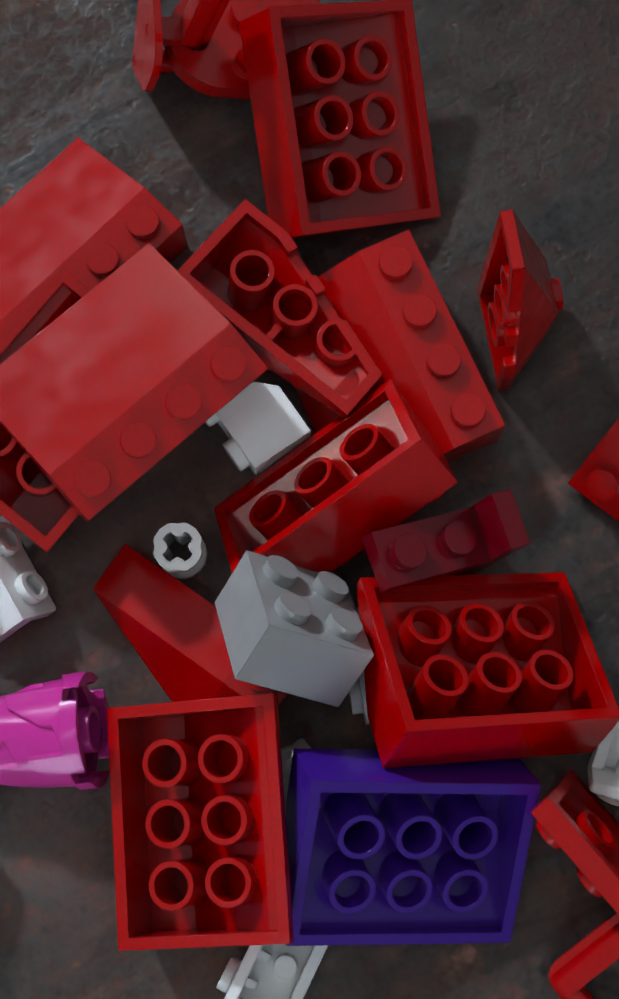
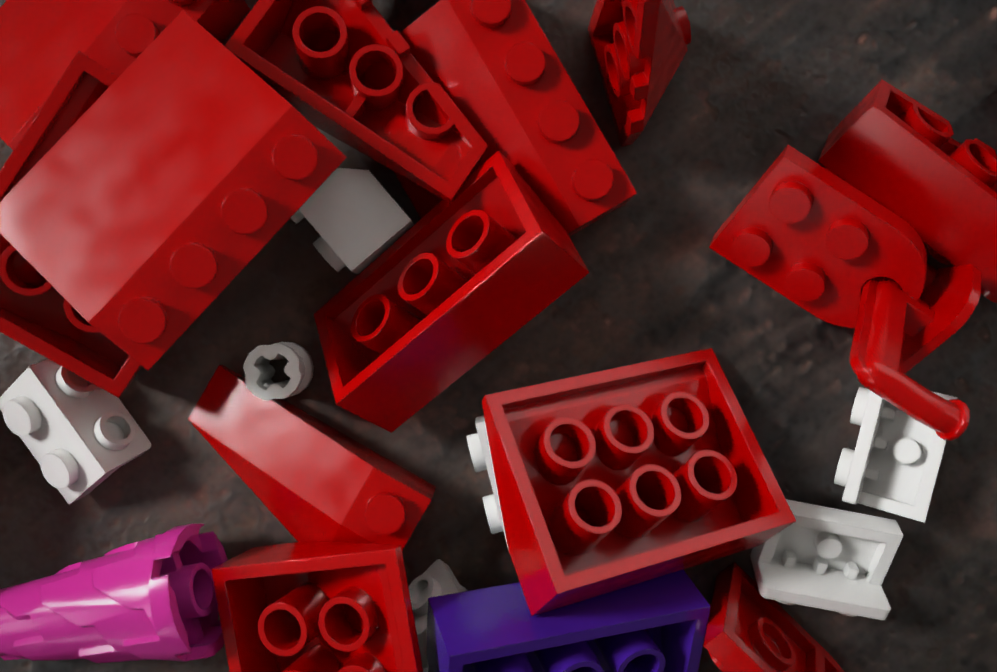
camera: 15 degrees left, 10 degrees up
light grey brick [215,550,374,707] -> none
dark red bracket [362,489,531,594] -> none

